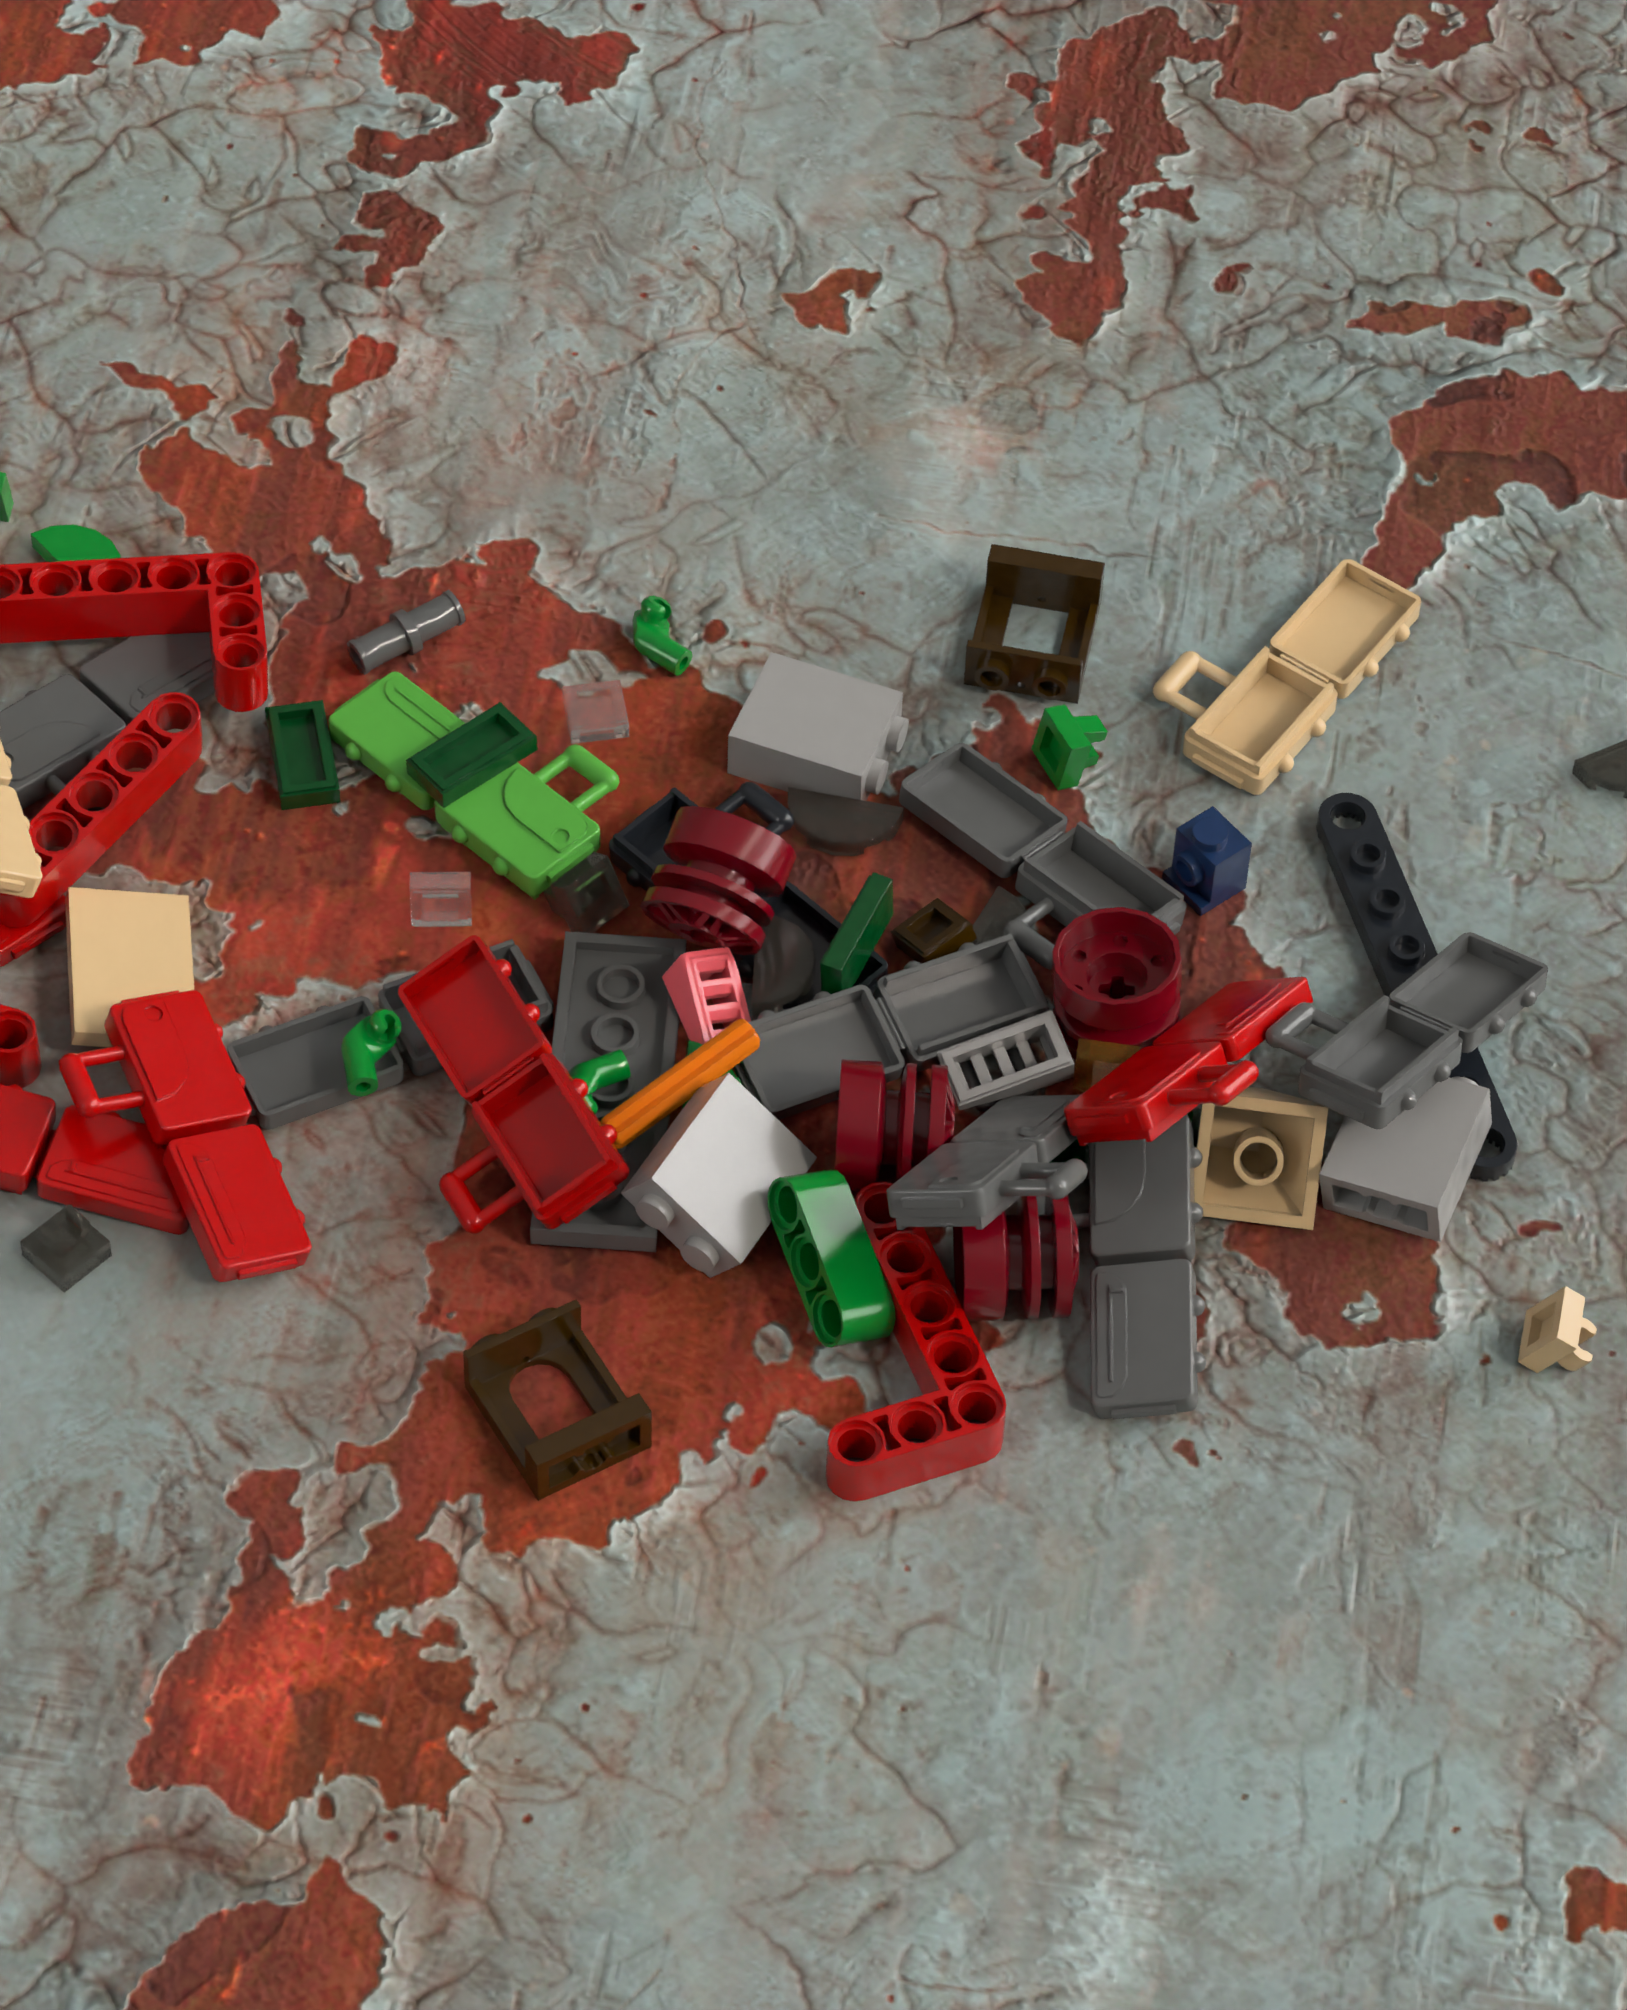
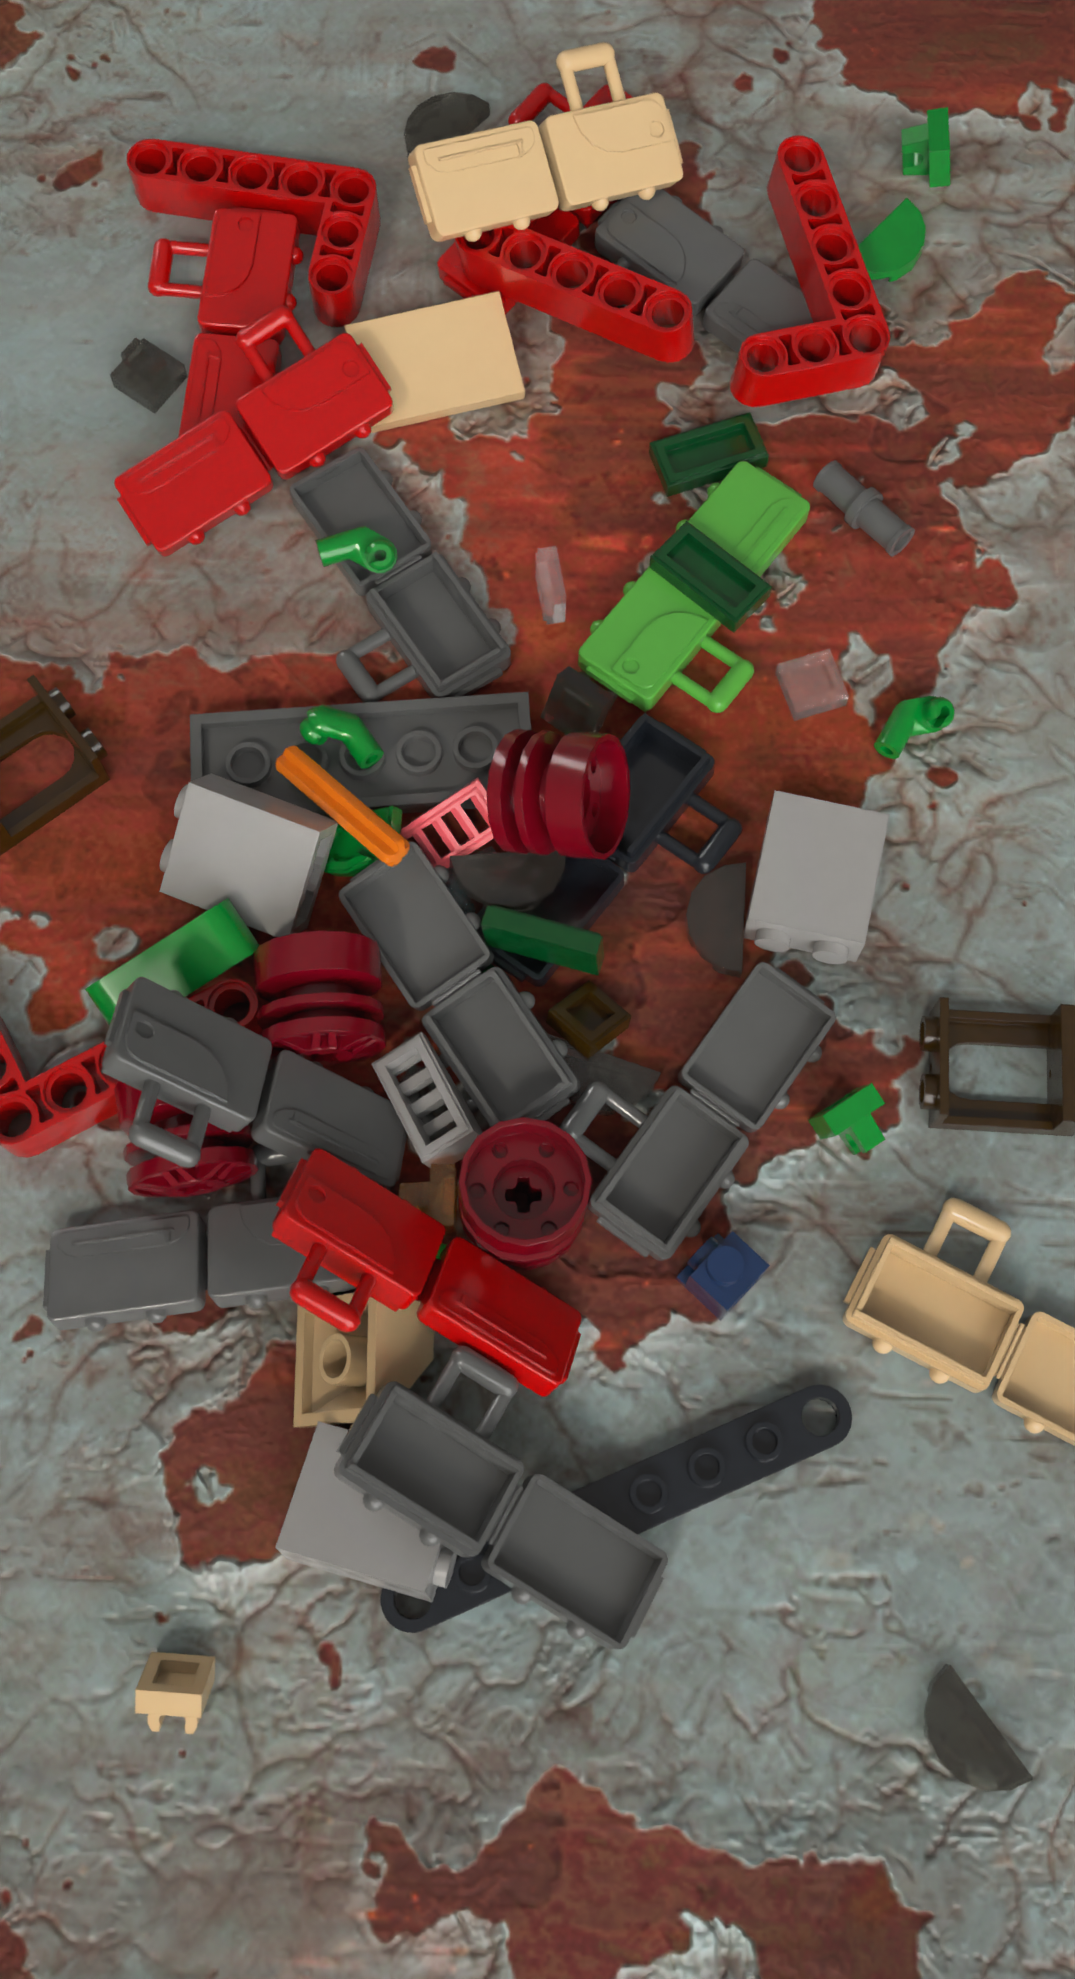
camera: 85 degrees right, 20 degrees up
red piece [398,935,630,1234] -> none

